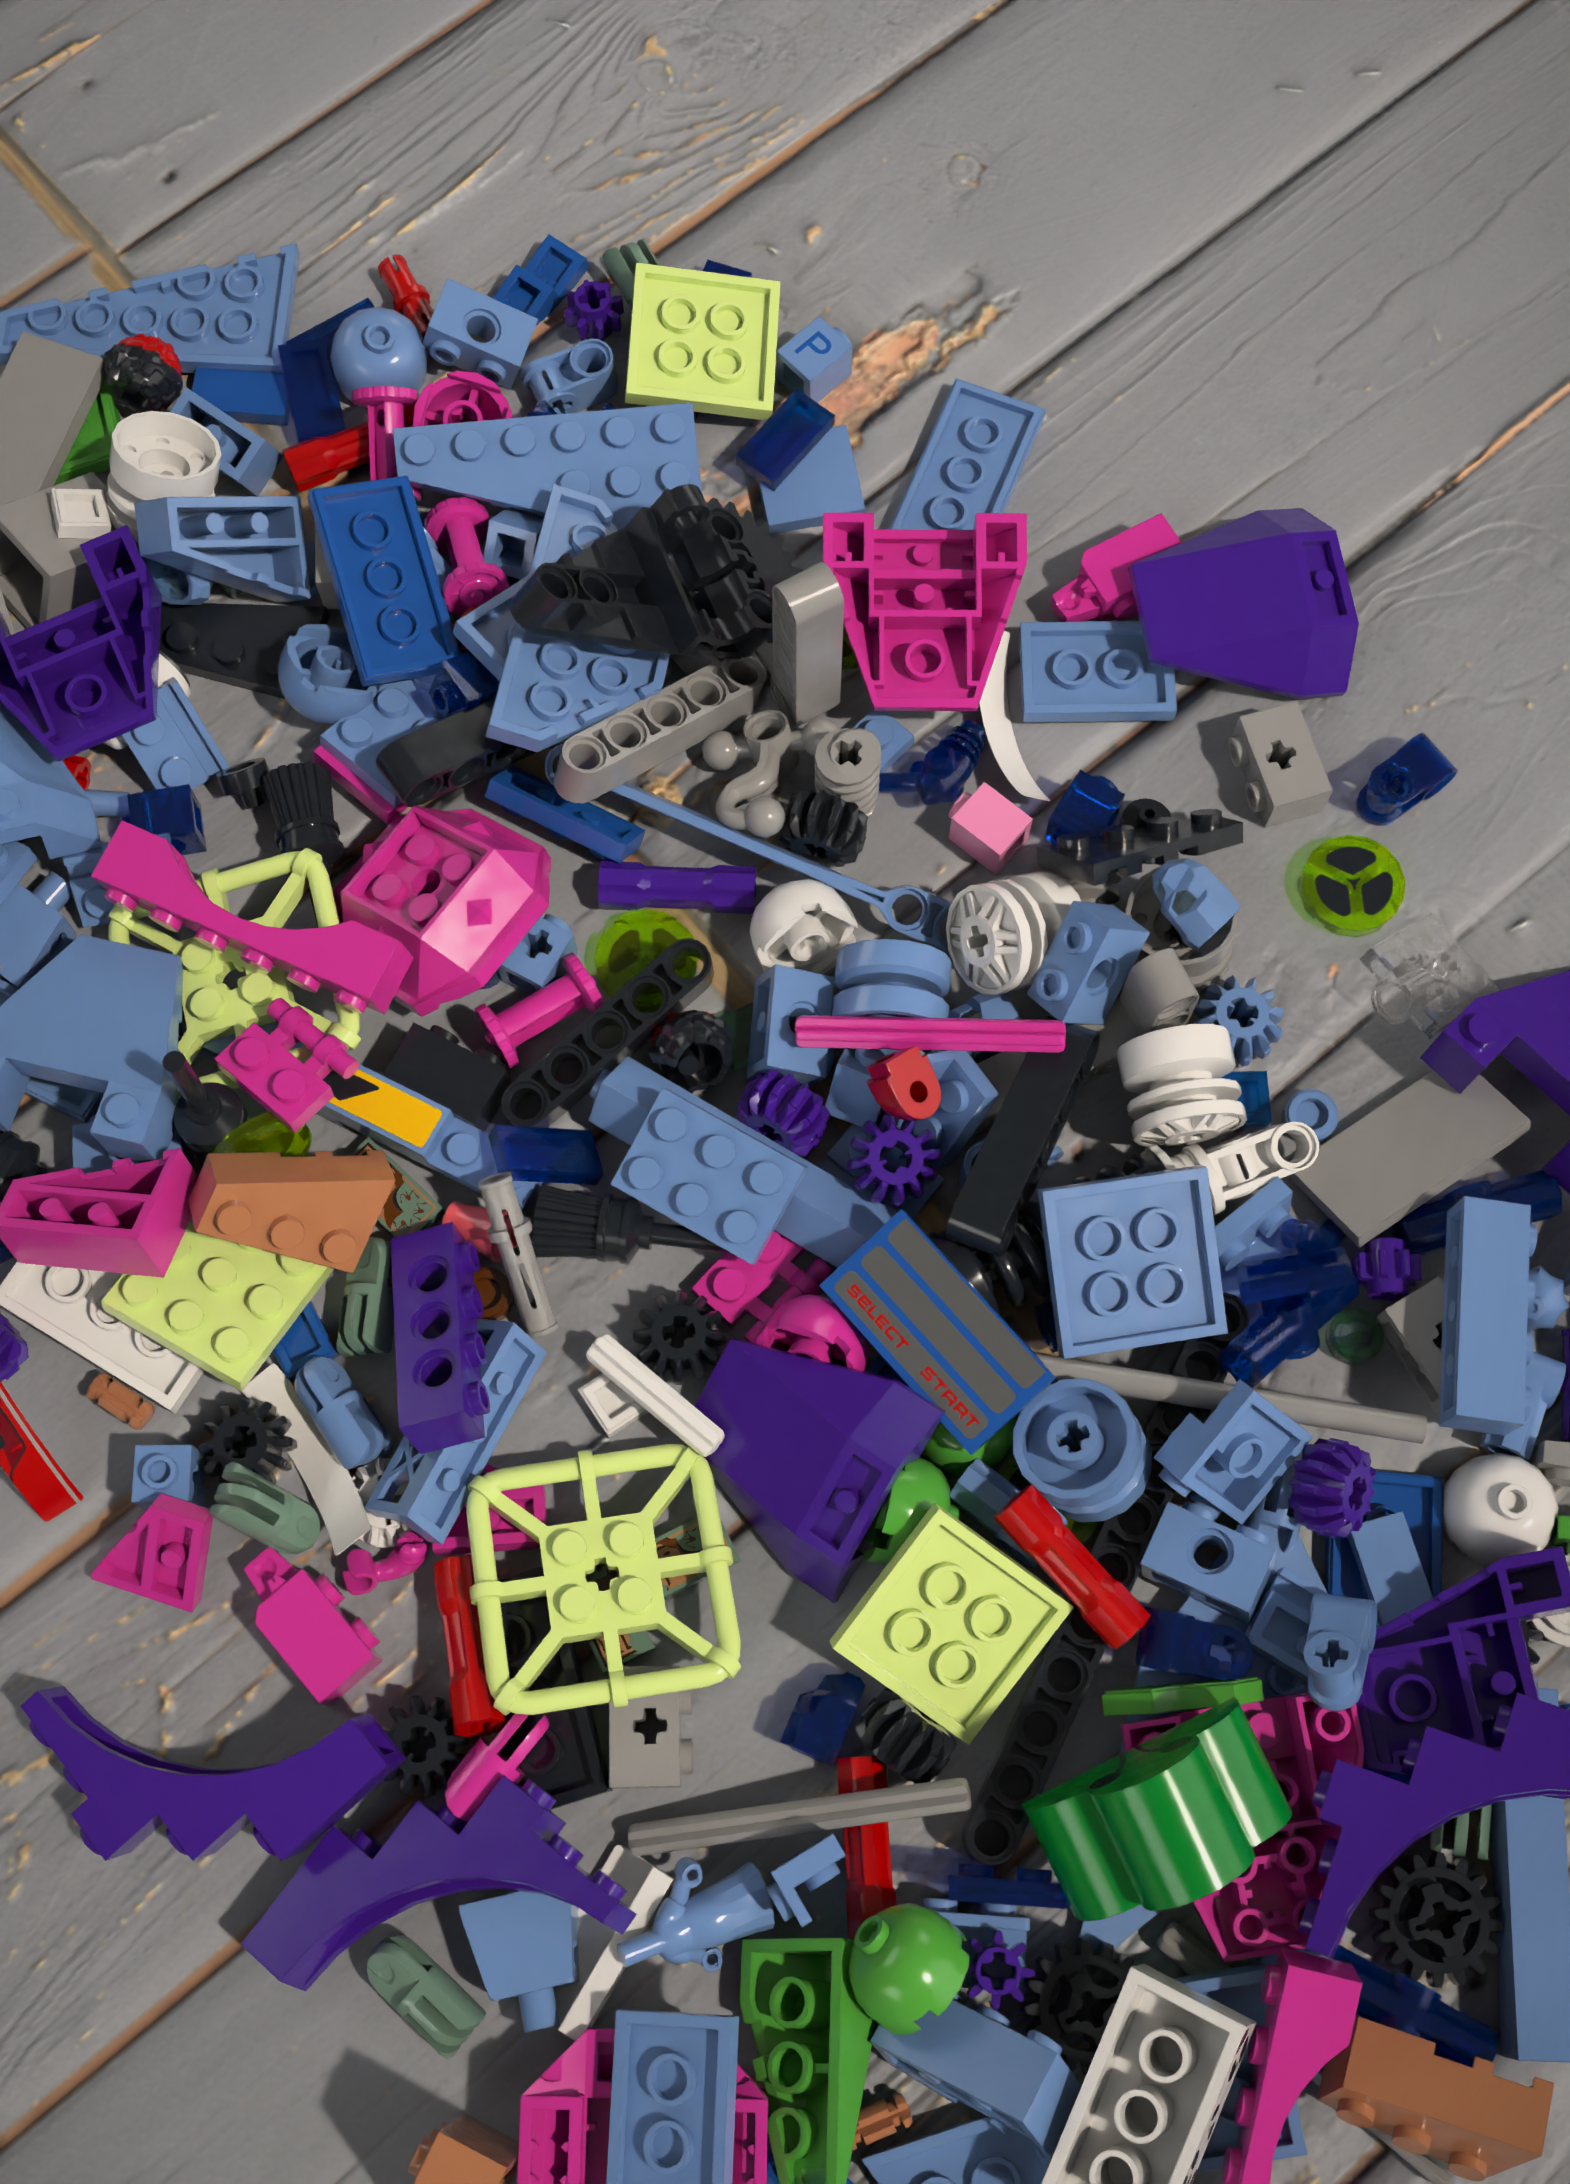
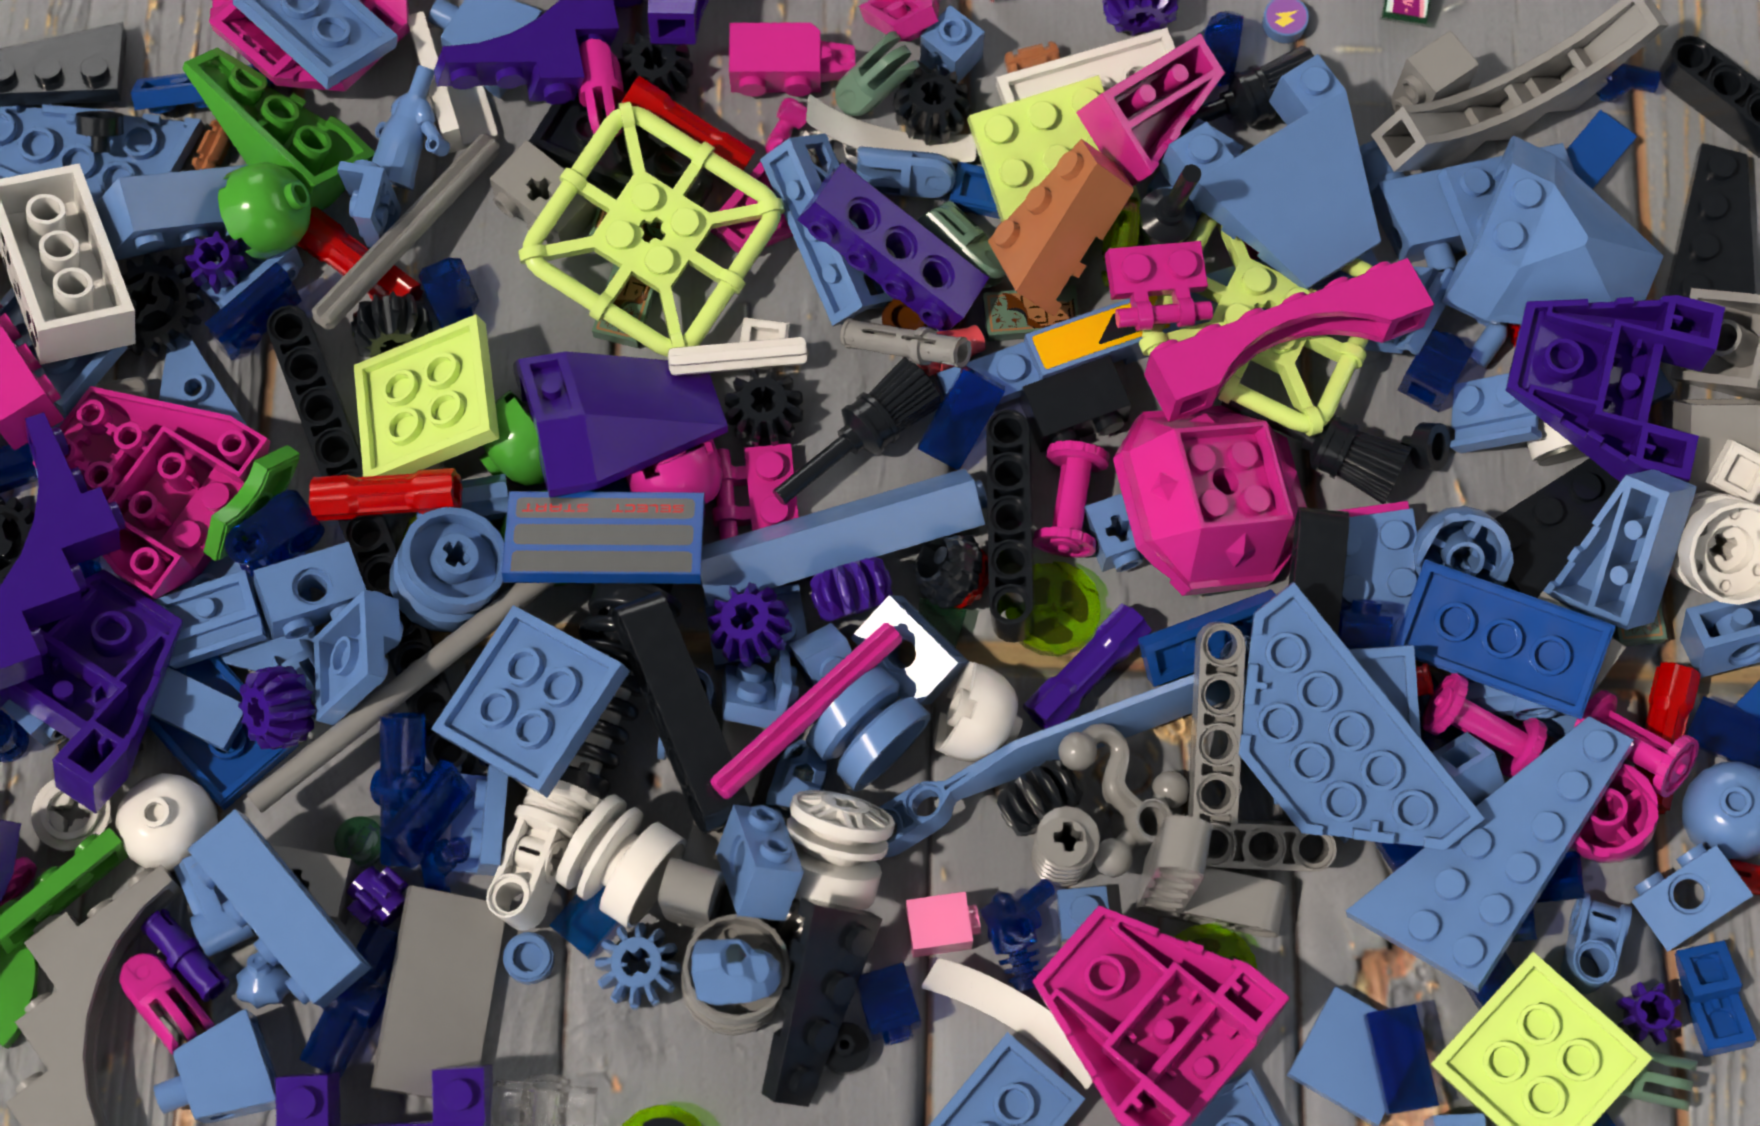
camera: 130 degrees right, 0 degrees up
black connector [509,484,803,659] -> none
medium blue plate [611,1088,808,1265] -> none
piece [866,1045,941,1121] -> none
green brick [1021,1697,1292,1921] -> none
medium blue piece [1303,1593,1377,1711] -> none

